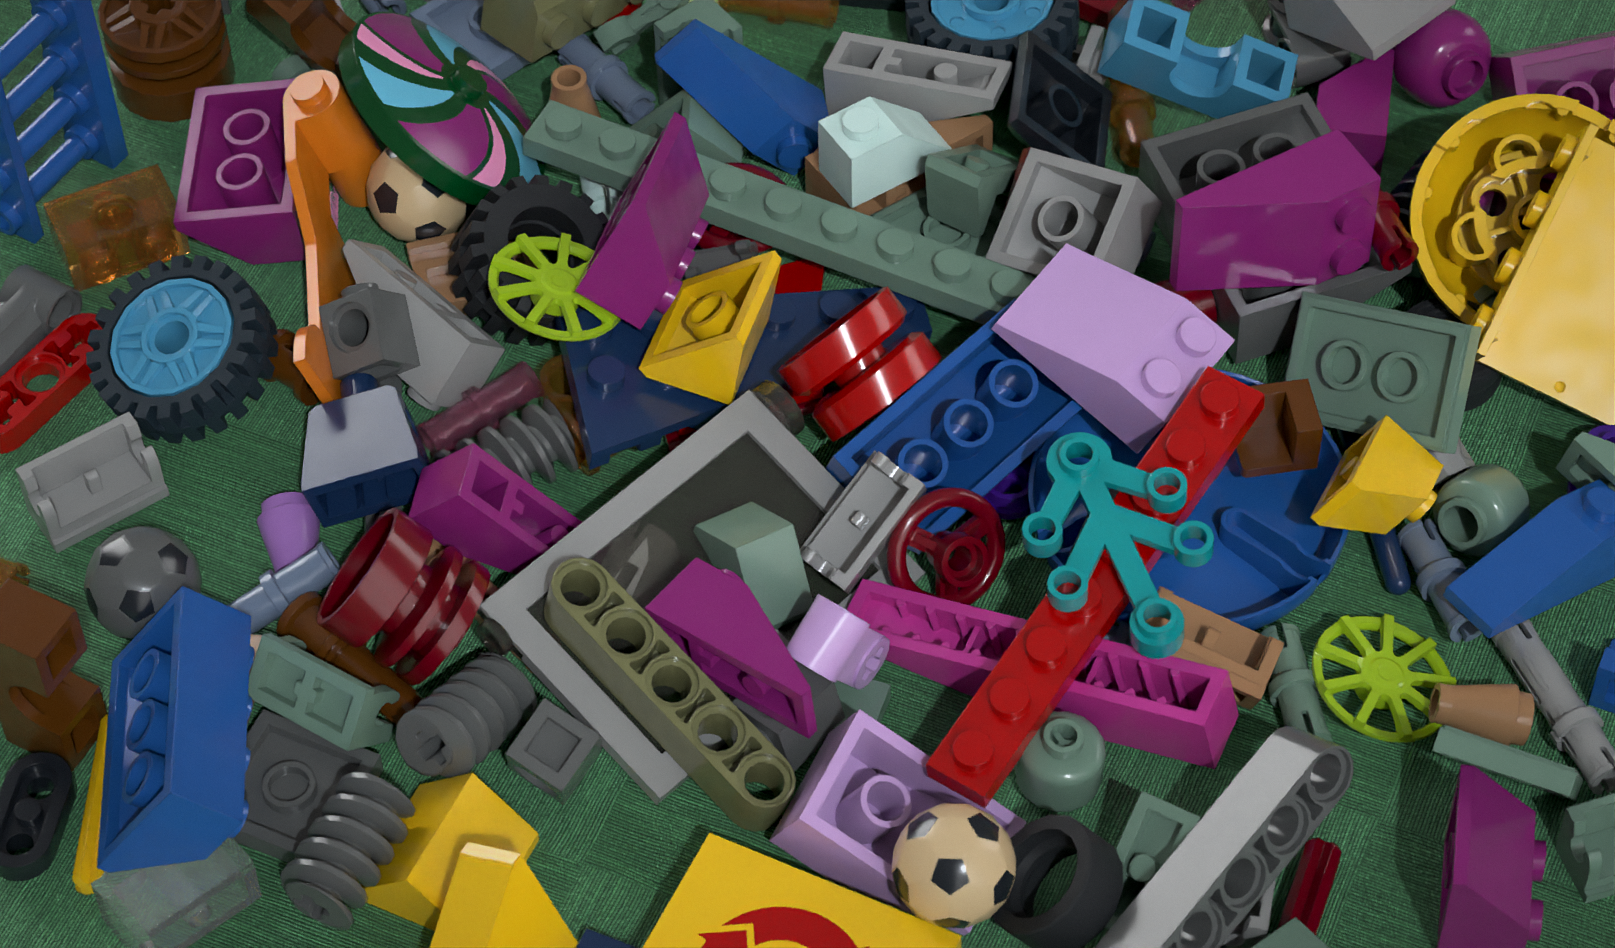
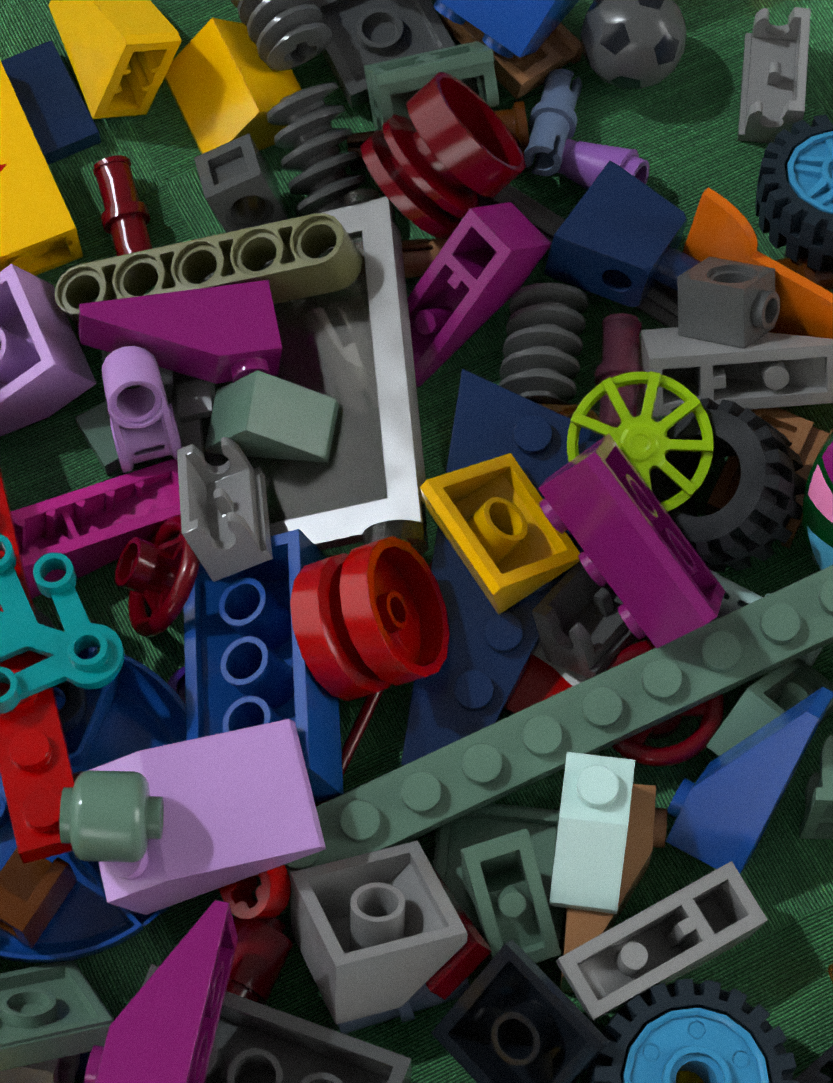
camera: 130 degrees right, 15 degrees up
none -> sand green head [59,770,164,863]
none -> dark red pin [93,155,152,256]

